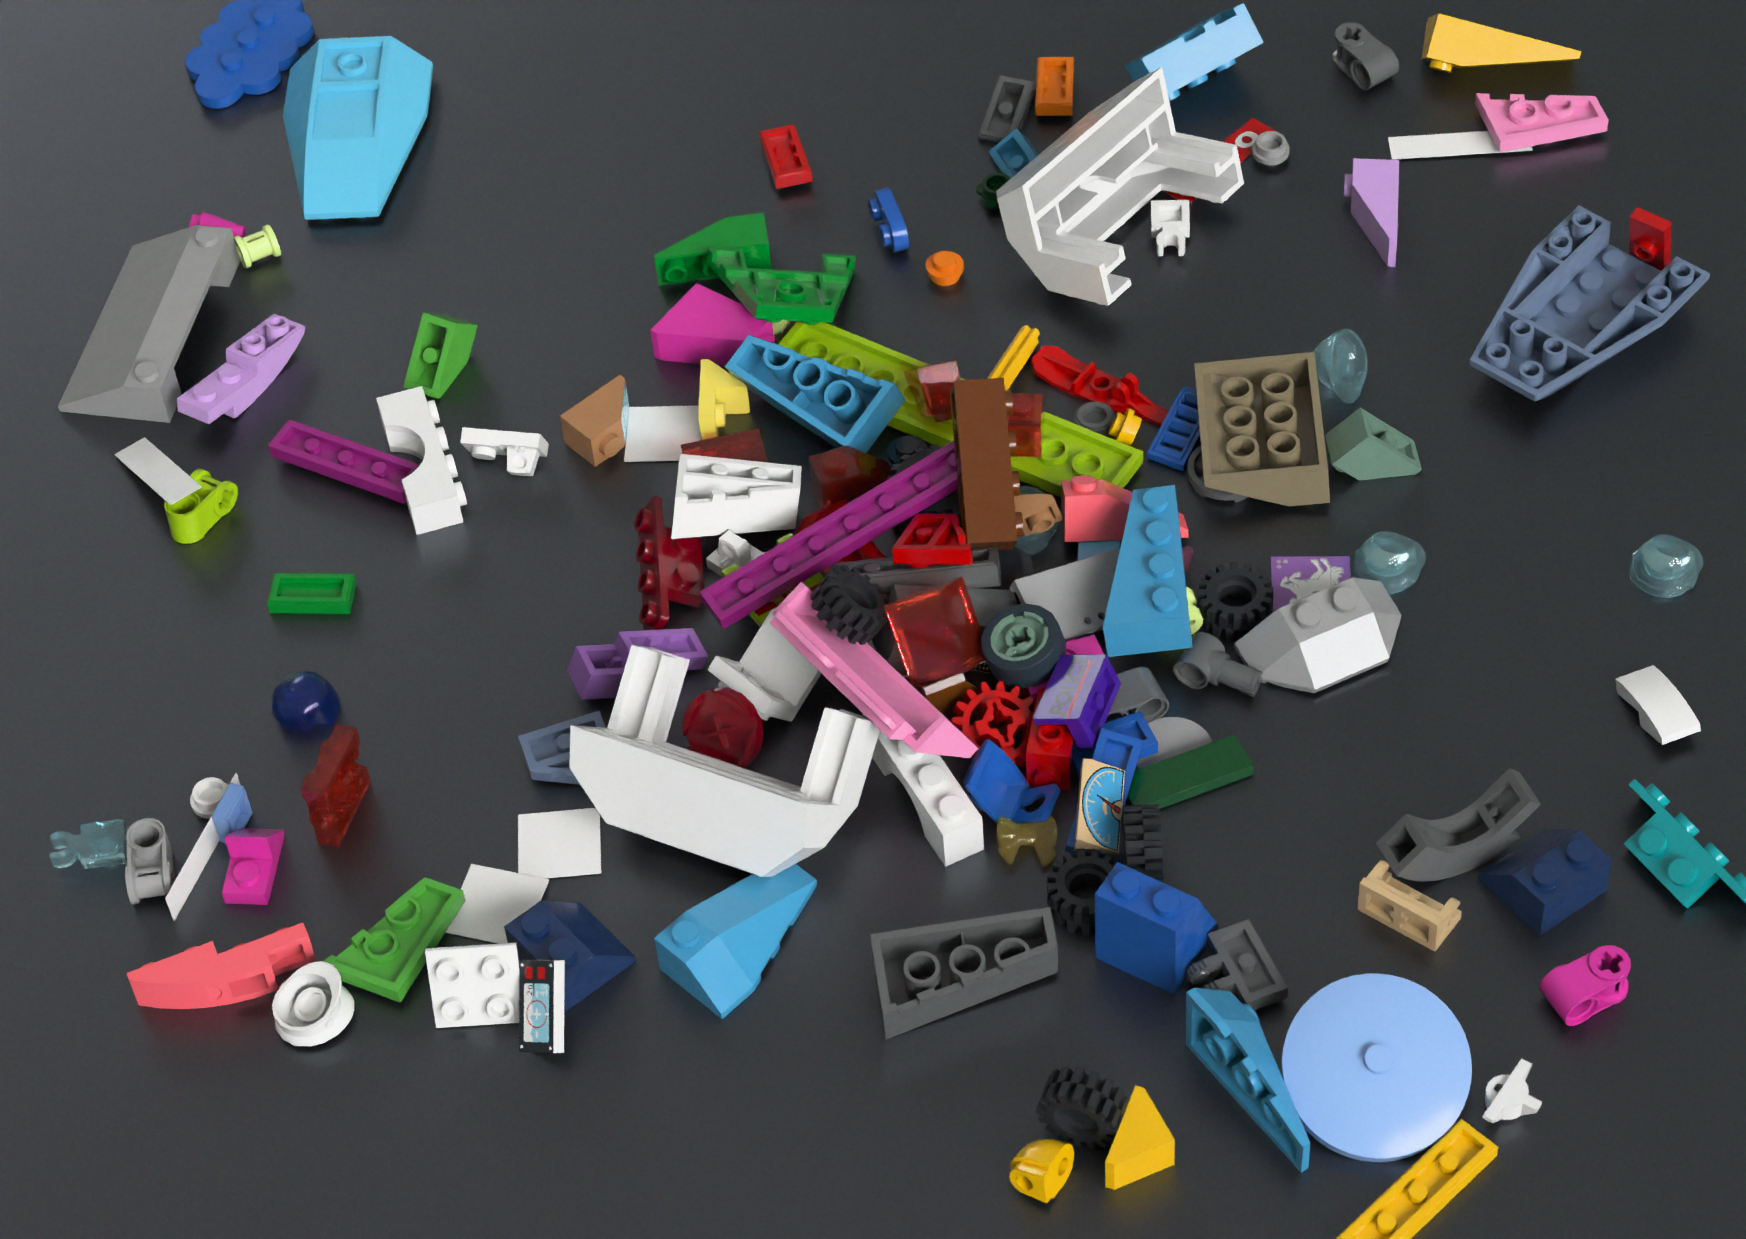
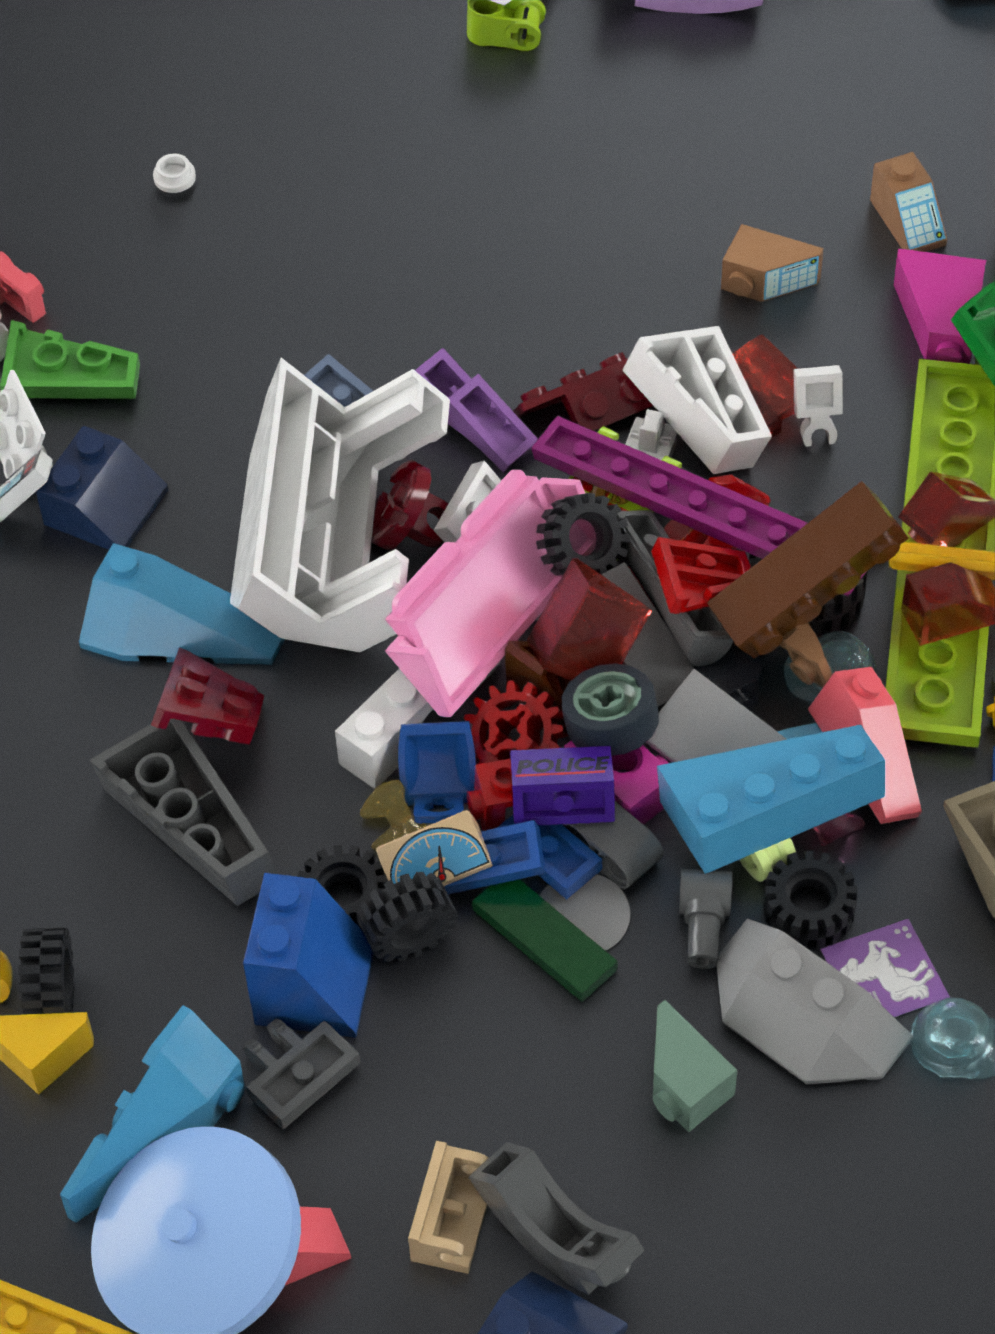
camera: 65 degrees right, 5 degrees up
clear light blue plate [50,819,128,869] -> none
light grey piece [125,818,176,905] -> none
white sticker [165,772,240,921] -> none
medium blue tile [212,783,253,843] -> none
dark pink slope [222,828,285,905] -> none
green tile [267,573,356,614] -> none
magenta plate [268,419,420,504] -> none
clear blue hair [271,671,341,733] -> none
clear red brick [301,724,371,848] -> none
white arch [376,386,467,535] -> none
bright green slope [403,312,478,399] -> none
white sticker [445,864,549,944] -> none
white hinge [460,427,549,476] -> none
white sticker [518,808,601,879] -> none
white sticker [624,405,701,462] -> none
light yellow slope [698,359,750,444] -> none
dark azure wedge [725,335,906,463] -> none
clear red slope [809,446,891,509] -> none
none -> dark red wing [151,647,265,745]
none -> sand green slope [653,1000,737,1132]
none -> white plate [794,365,843,446]
none -> slope [870,152,947,252]

